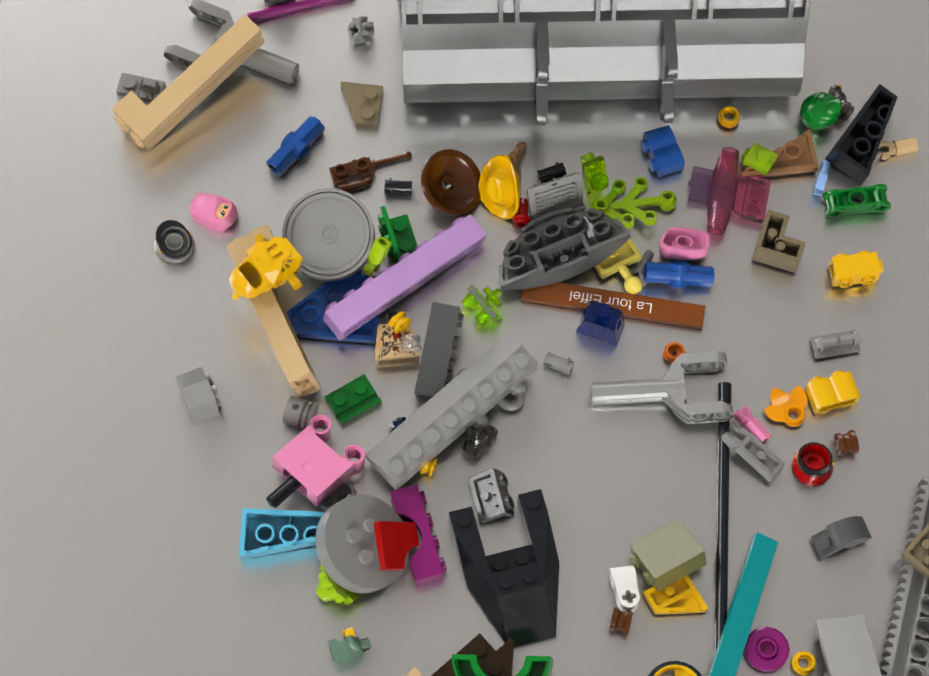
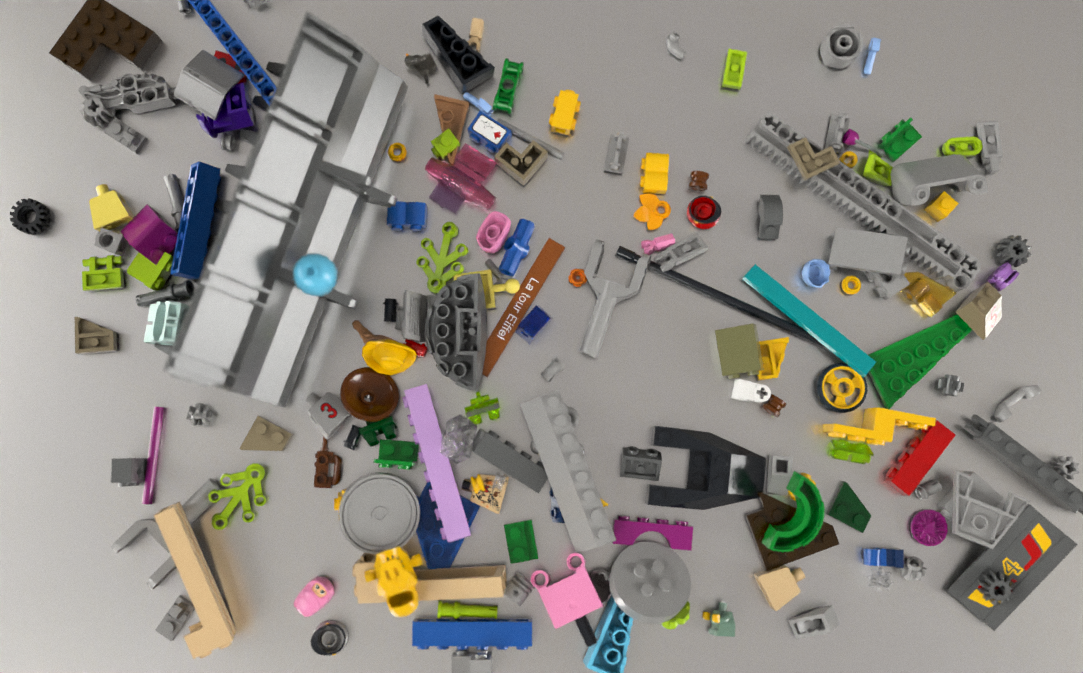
camera: 70 degrees left, 15 degrees up
blue piece [266,116,325,176] -> none
lime bar [363,236,391,277] -> none
red tile [374,521,419,571] -> none
clear smoke animal [462,425,498,459] -> none
clear neon green hips [580,152,609,195] -> none
magenta wheel [744,626,790,672] -> none
green hair [800,92,841,131] -> none
none -> lime plant [208,463,266,530]
none -> medium azure cylinder [293,253,337,296]
none -> light grey torso [305,392,352,440]
none -> dark green hips [359,416,398,447]
none -> blue brick [412,618,532,650]
none -> lime pin [437,600,497,620]
none -> clear brick [440,414,477,464]
none -> brick [468,111,512,153]
none -> light grey bar [497,118,564,159]
none -> light grey slope [767,455,793,496]
none -> light blue hair [801,259,830,288]

